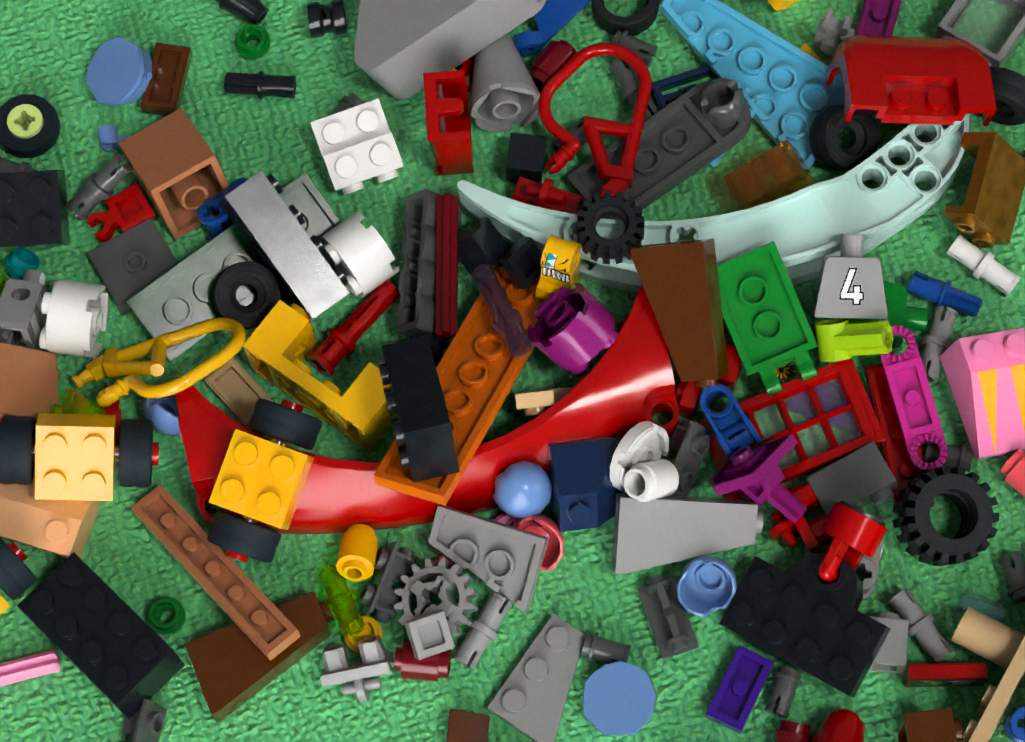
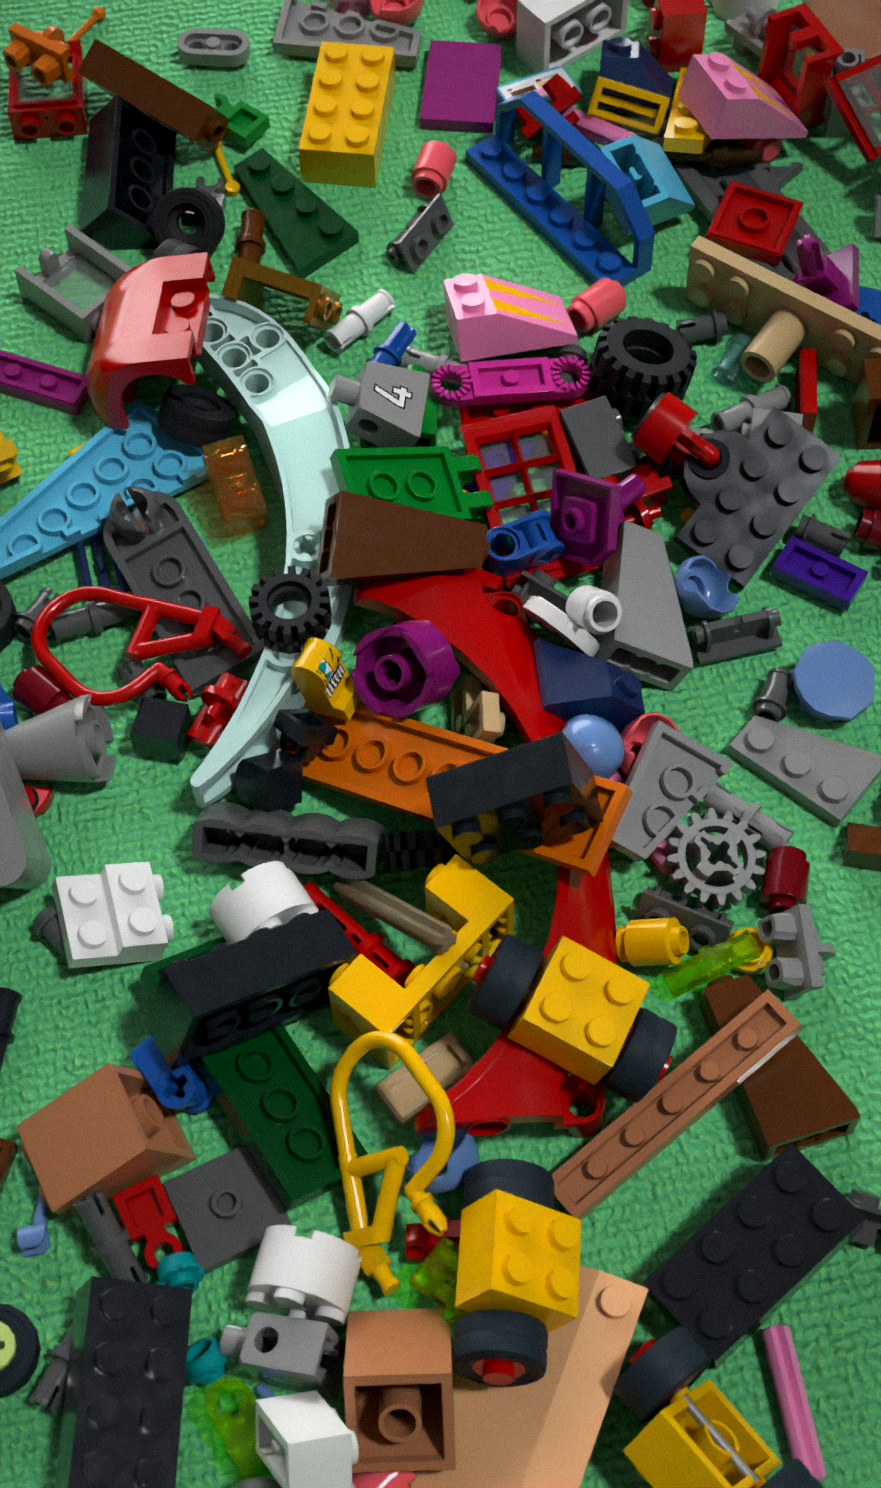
camera: 90 degrees left, 10 degrees down
green plate [147,597,186,635] -> none
black tyre [212,261,281,329] -> none
light grey plate [404,609,455,660] -> none
red window [423,70,474,176] -> none
dark red axle [435,194,459,338] -> none
pin [472,264,532,356] -> none
light grey plate [814,9,855,56] -> none
lime piece [815,318,894,362] -> none
none -> teal plate [156,1252,205,1294]
none -> dark tan axle [333,877,457,953]

